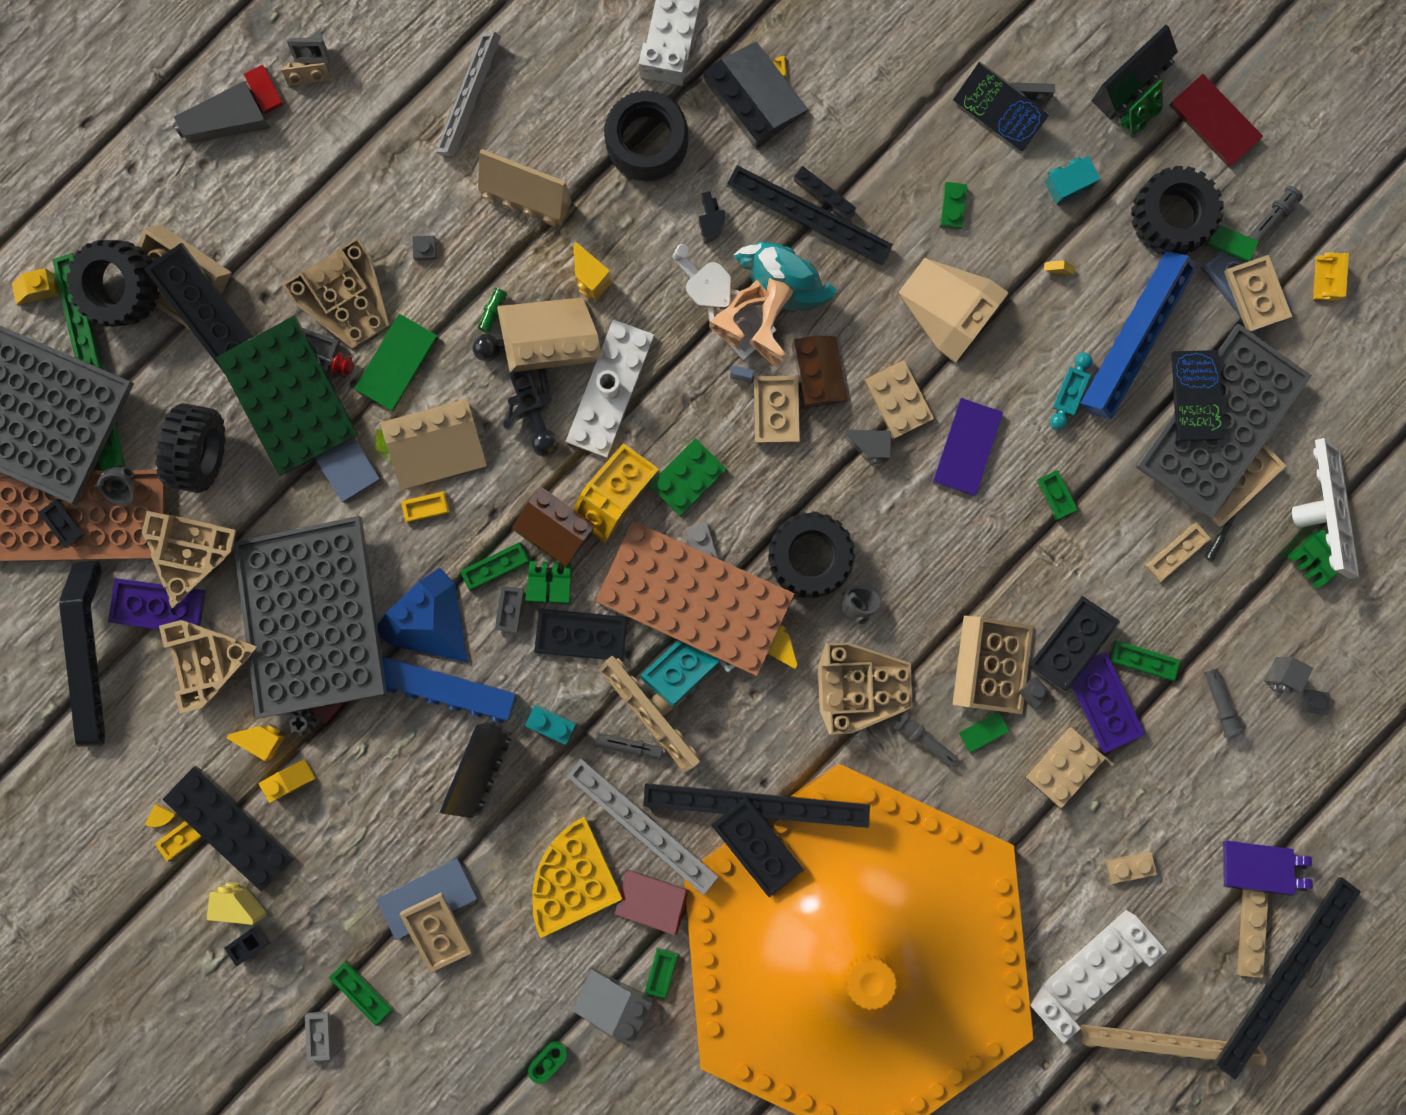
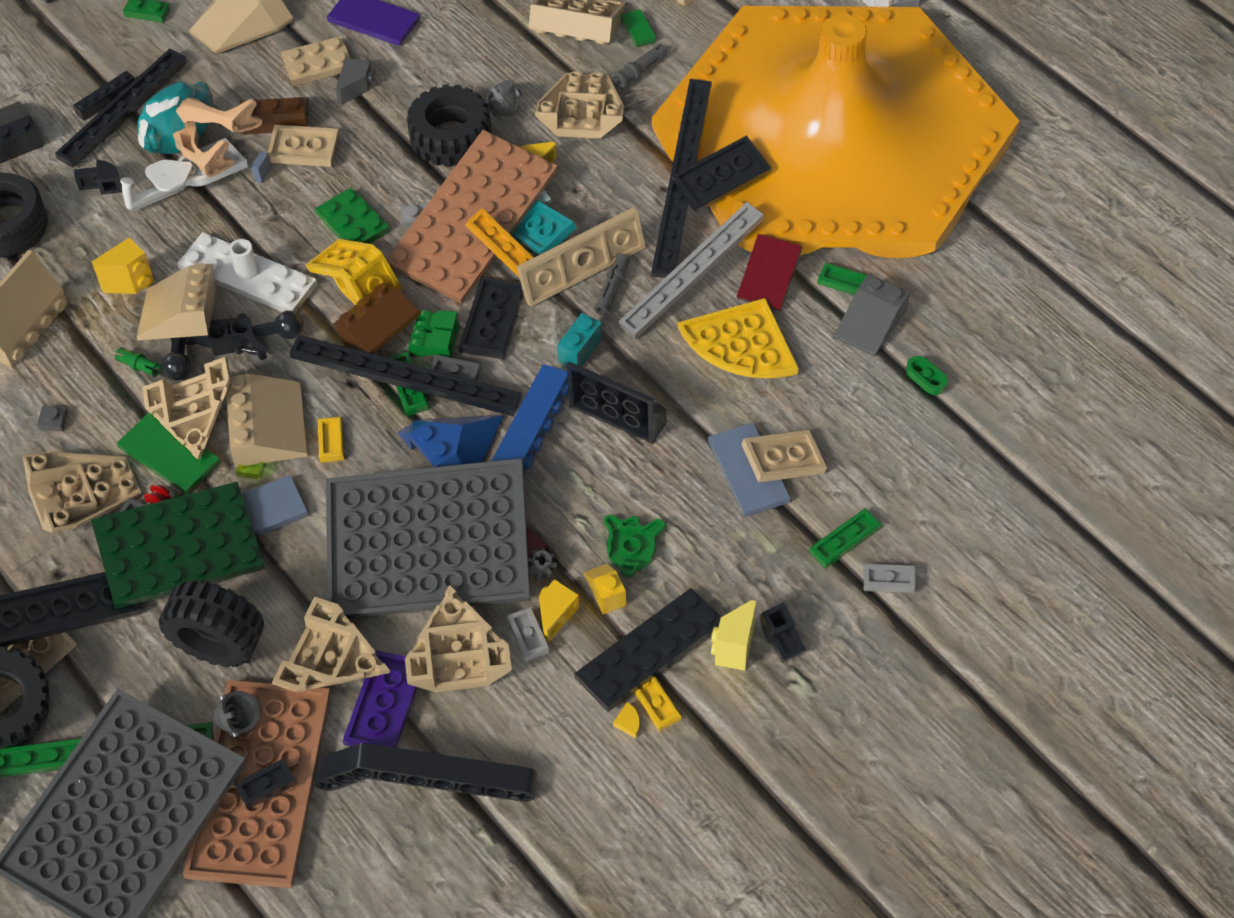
camera: 85 degrees left, 30 degrees down
none -> tan wedge [142,357,231,460]
none -> black plate [289,335,521,417]
none -> light orange plate [465,208,534,277]
none -> light grey plate [507,607,550,662]
none -> green tile [603,515,665,577]

